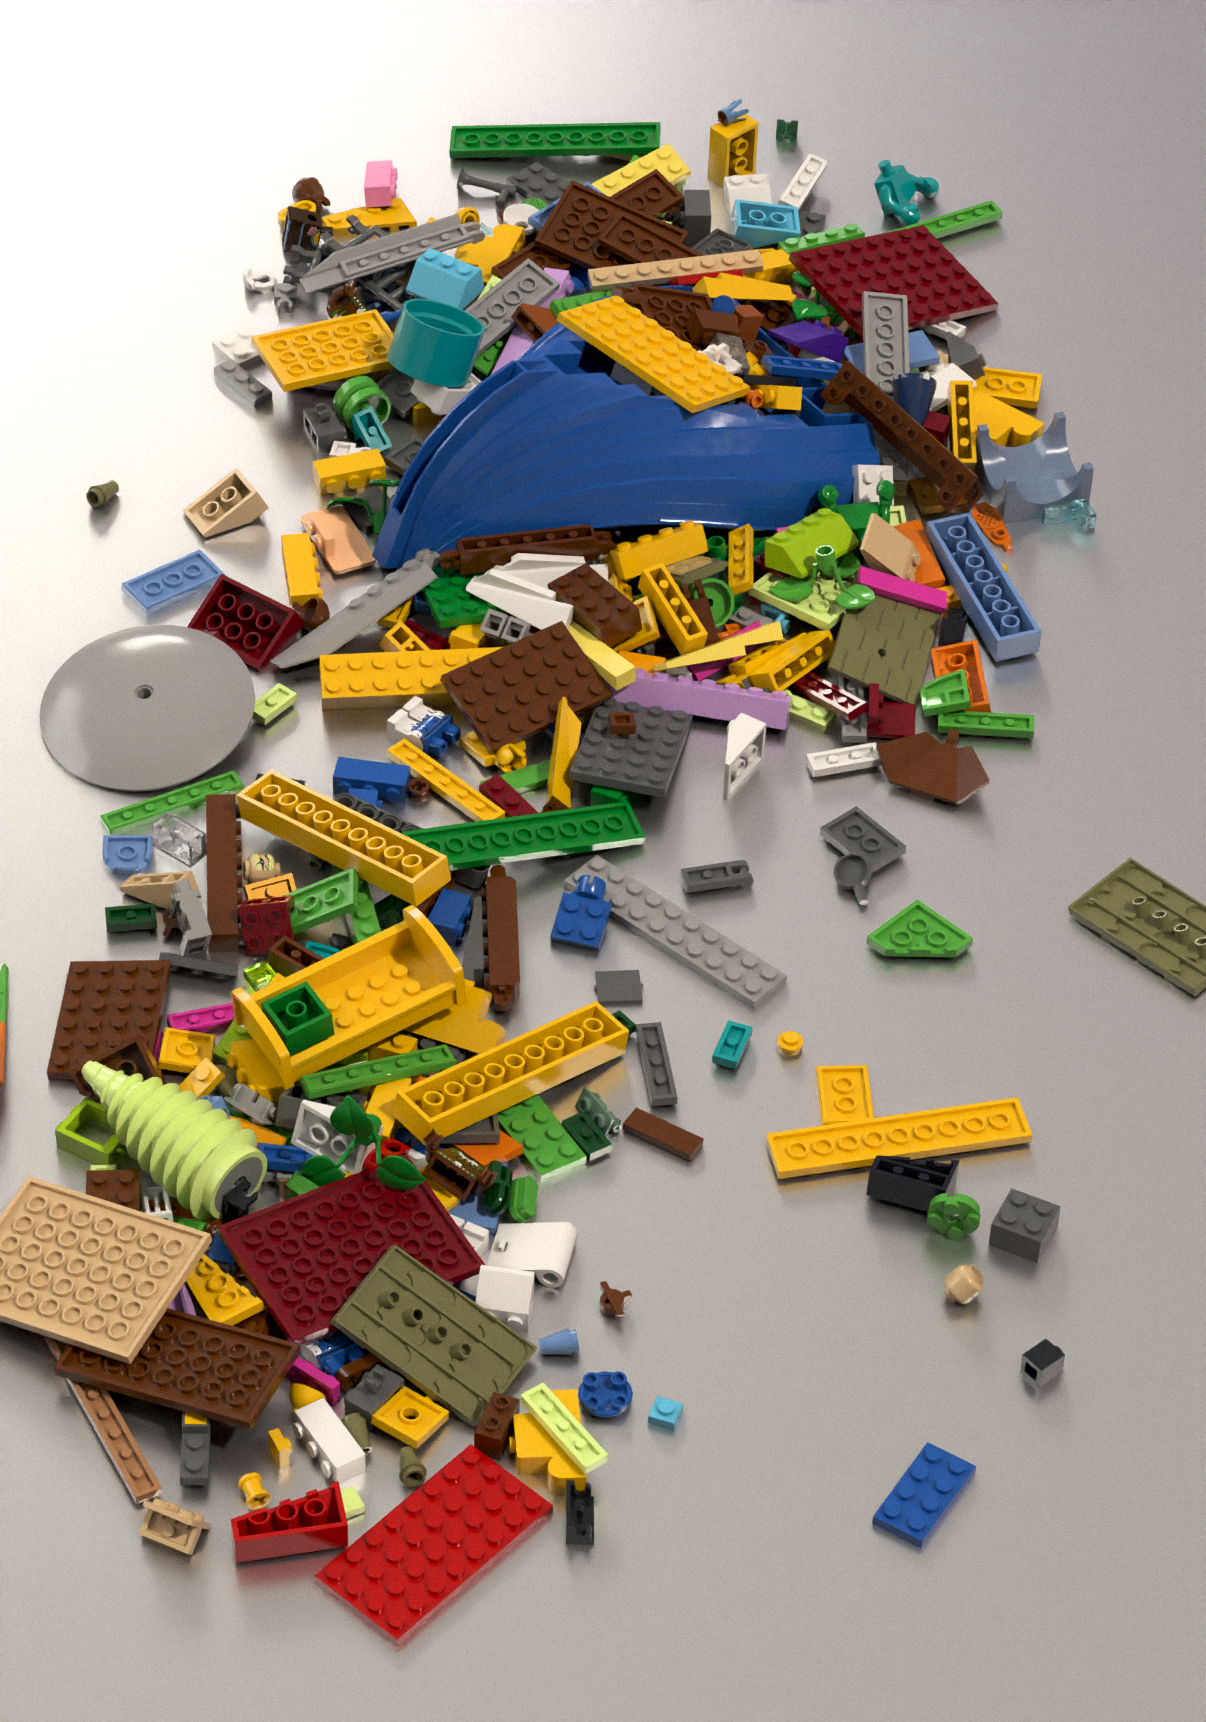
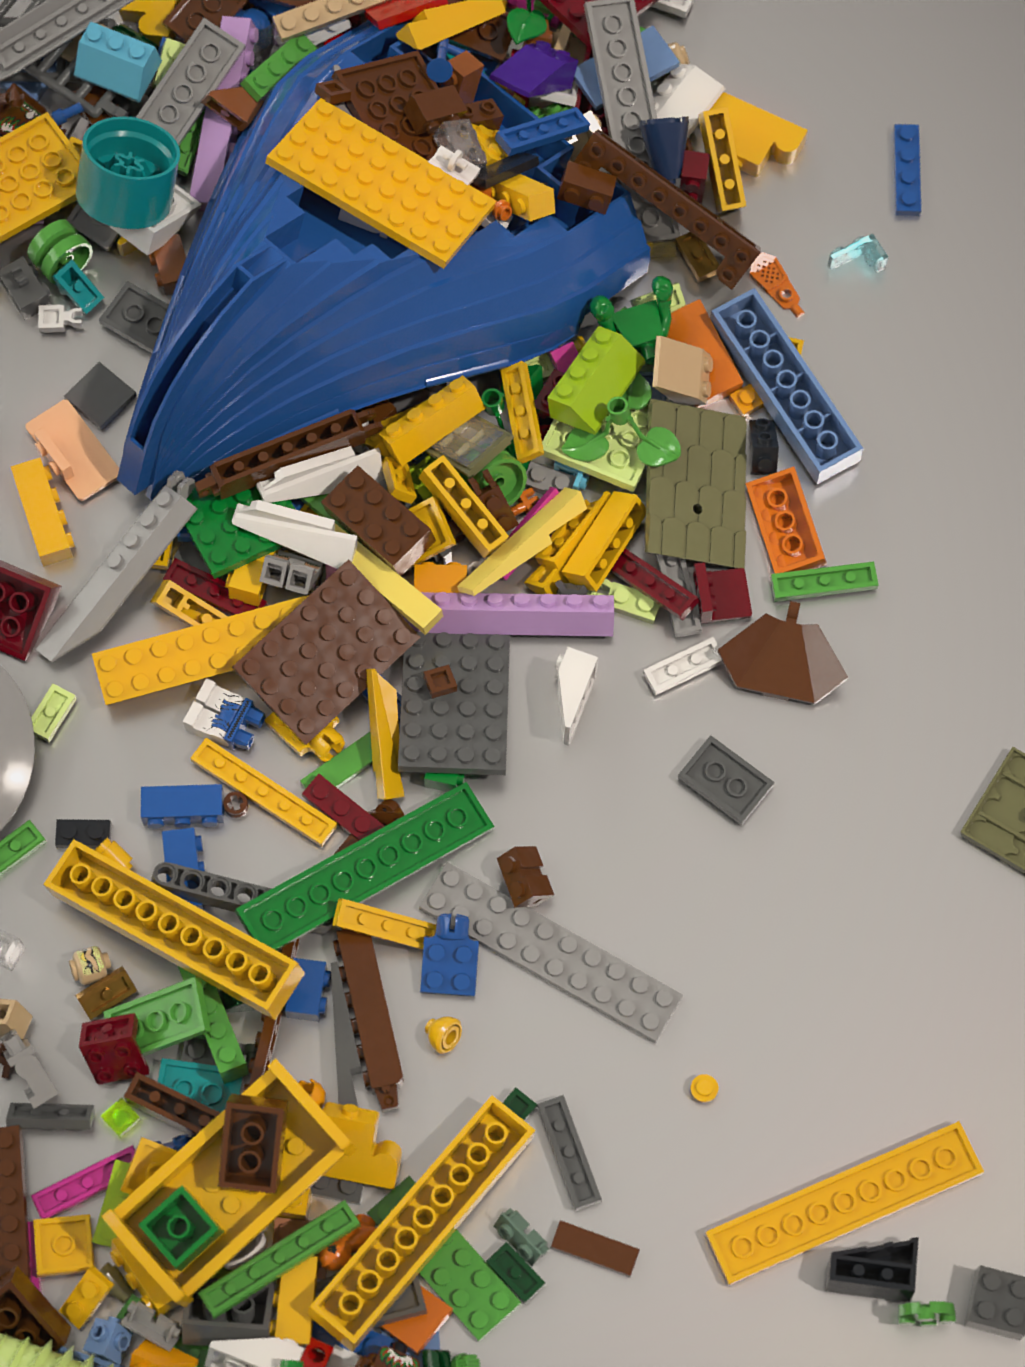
camera: 10 degrees left, 25 degrees up
reddish brown brick [206,794,243,953] -> none
reddish brown piece [290,597,330,632] -> none
yellow brick [312,449,386,496] -> none
green plant [326,479,401,535] -> none
dark grey piece [594,970,643,1005] -> none
dark grey plate [680,860,754,893] -> none
teal plate [712,1020,753,1069] -> none
yellow tile [815,1065,874,1125] -> none
dark grey piece [834,853,872,905] -> none
white plate [852,464,894,507] -> none
dark pink tile [857,566,947,614] -> none
bright green plate [866,900,973,957] -> none
bright green plate [920,669,971,717] -> none
dark grey slope [945,331,987,380] -> none
yellow plate [974,367,1042,409] -> none
sand blue piece [975,412,1094,524] -> none
none -> reddish brown brick [218,1093,288,1194]
none -> yellow plate [332,899,436,950]
none -> yellow brick [425,1016,462,1054]
none -> reddish brown piece [497,846,554,908]
none -> reddish brown brick [557,161,617,215]
none -> blue plate [893,124,921,216]

